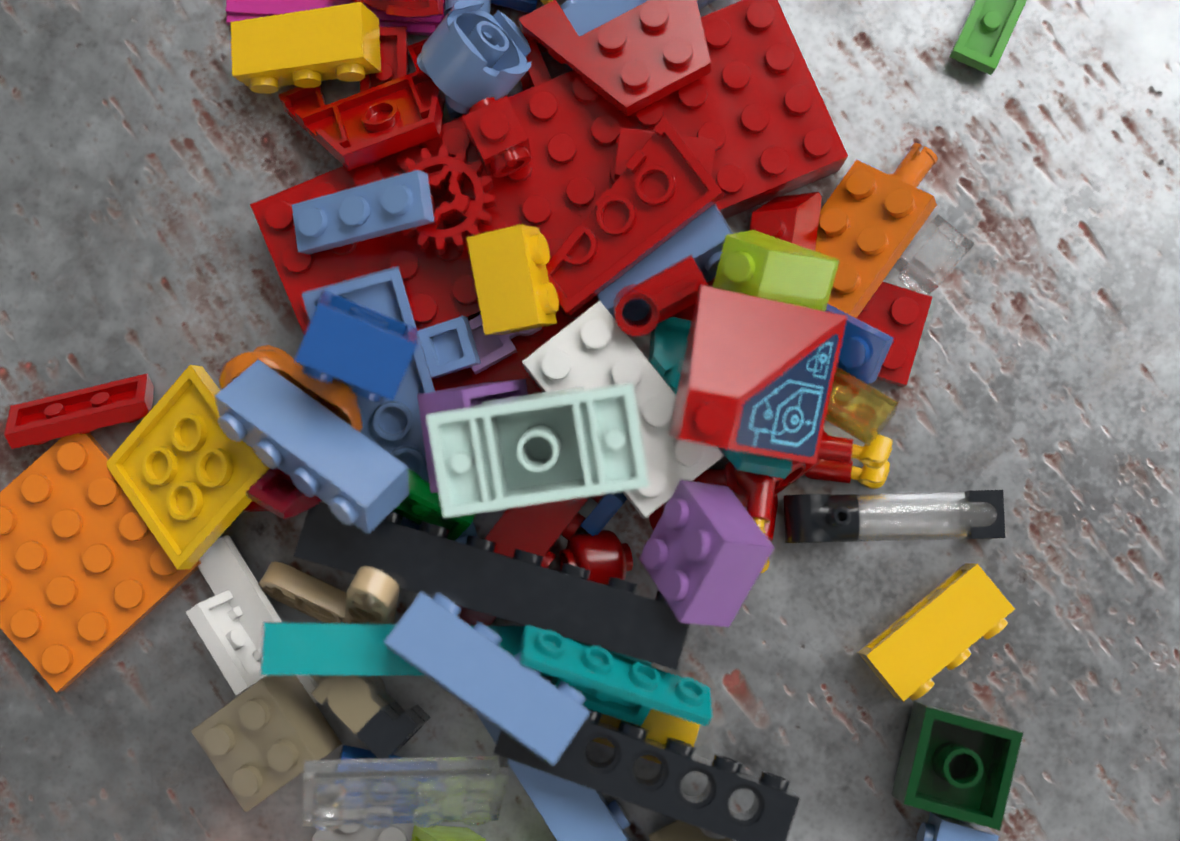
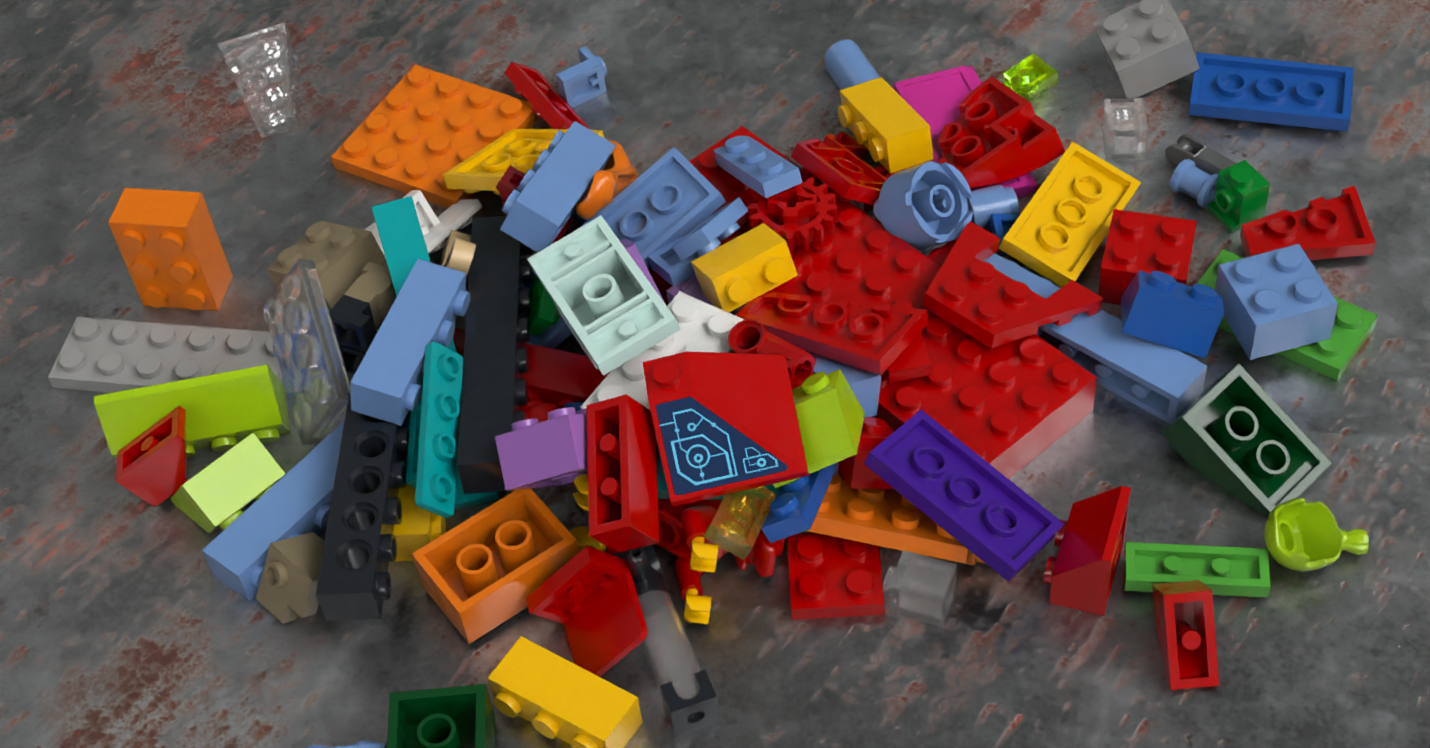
camera: 75 degrees right, 35 degrees down
blue brick [295,289,418,402] -> none
red brick [462,95,532,178] -> none
none -> orange brick [412,489,579,644]
none -> red bracket [526,546,648,677]
none -> medium blue bracket [556,46,607,108]
none -> red brick [586,394,659,552]
none -> medium blue plate [672,197,749,260]
none -> medium blue brick [824,40,880,90]
none -> dark purple plate [864,410,1064,582]
none -> red slope [1043,486,1131,616]
none -> red slope [1152,580,1219,690]

